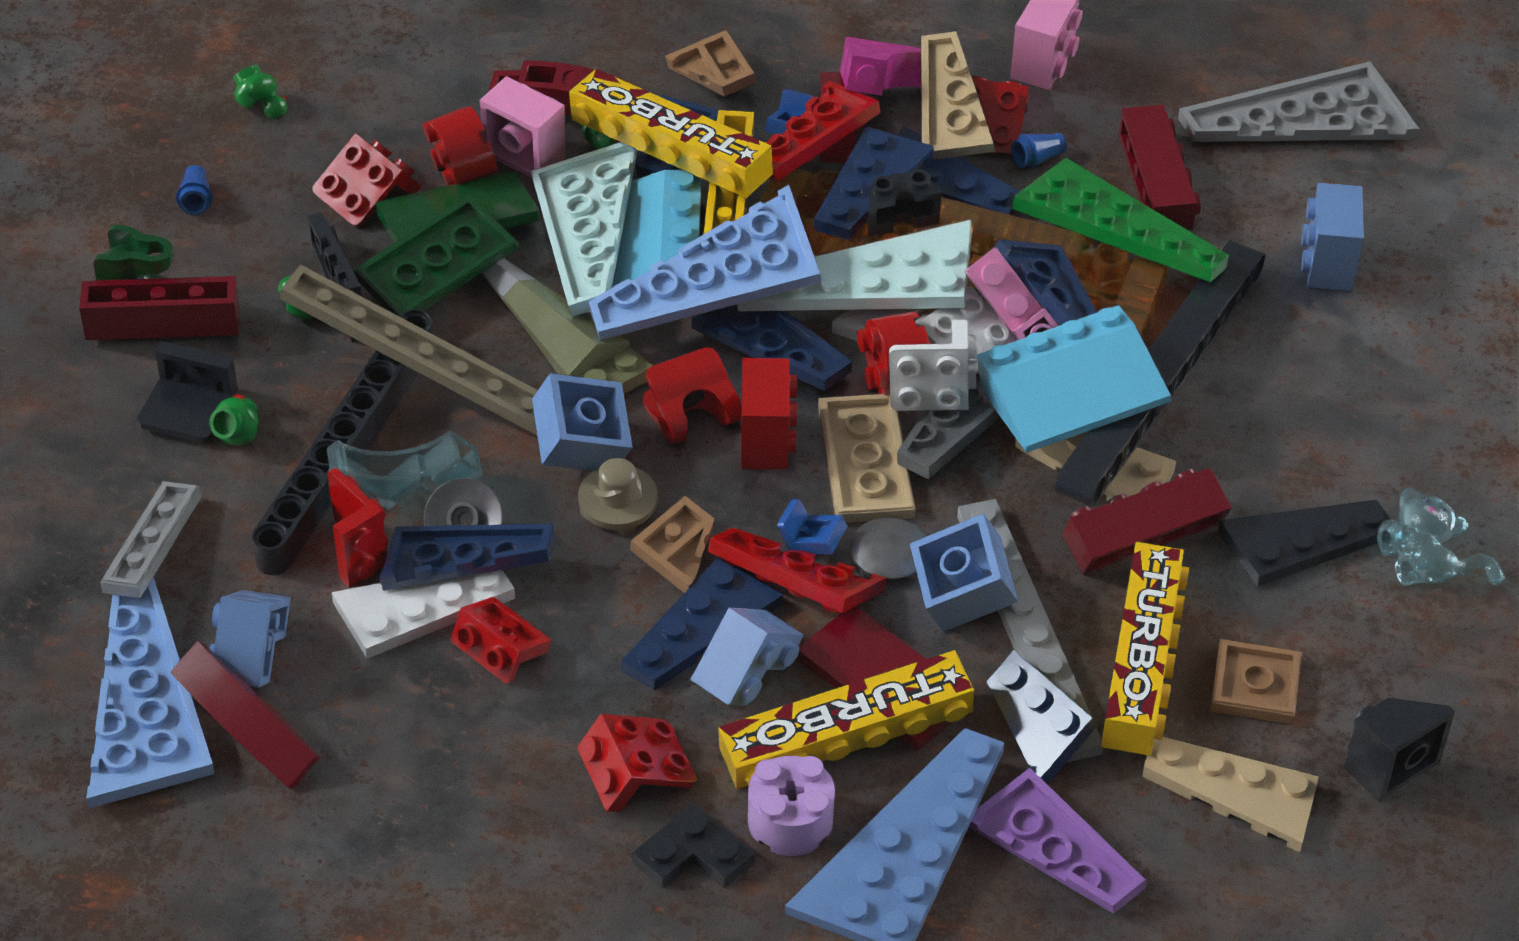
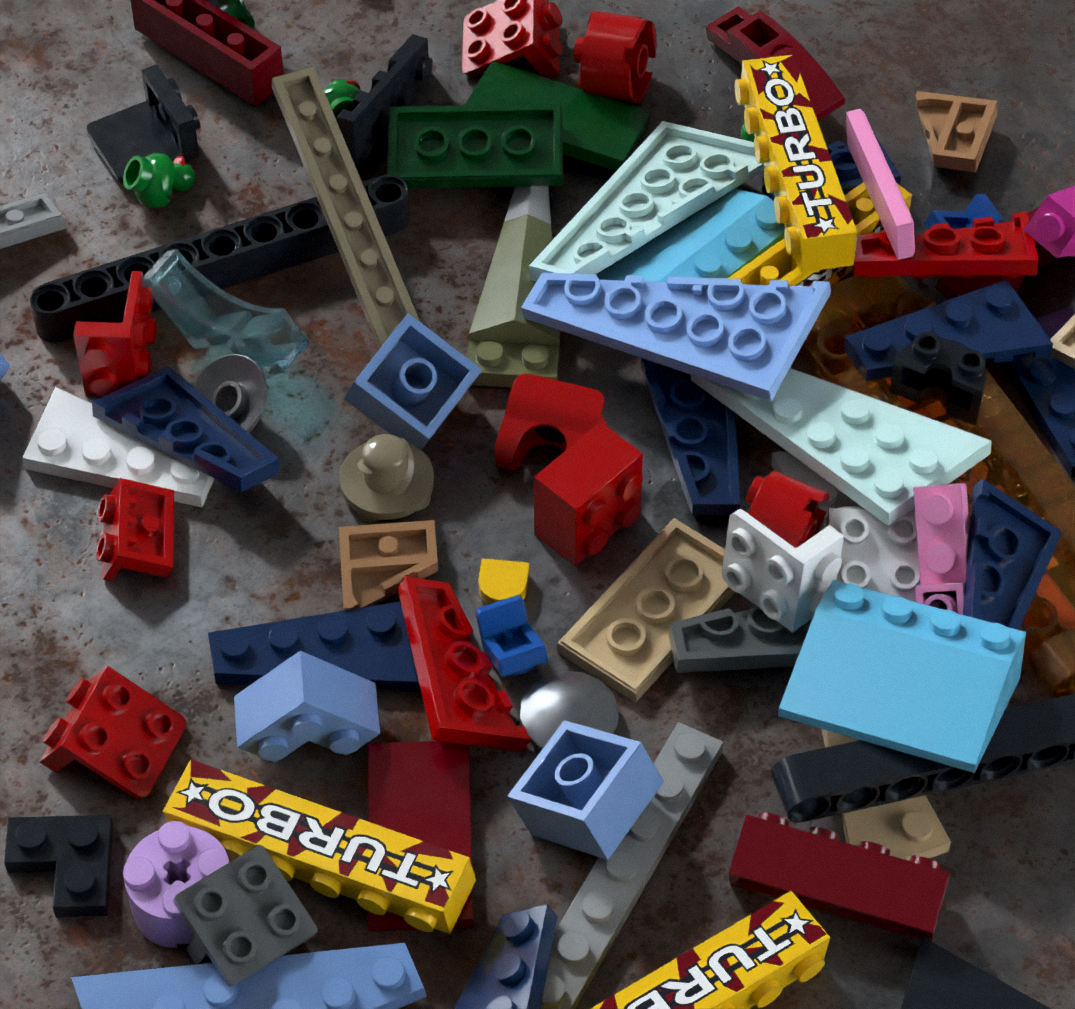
camera: 45 degrees right, 5 degrees up
bright pink brick [480,76,566,179] -> none
none -> dark grey bracket [173,845,318,987]
none -> yellow tile [478,558,529,605]
none -> bright pink tile [846,109,915,260]

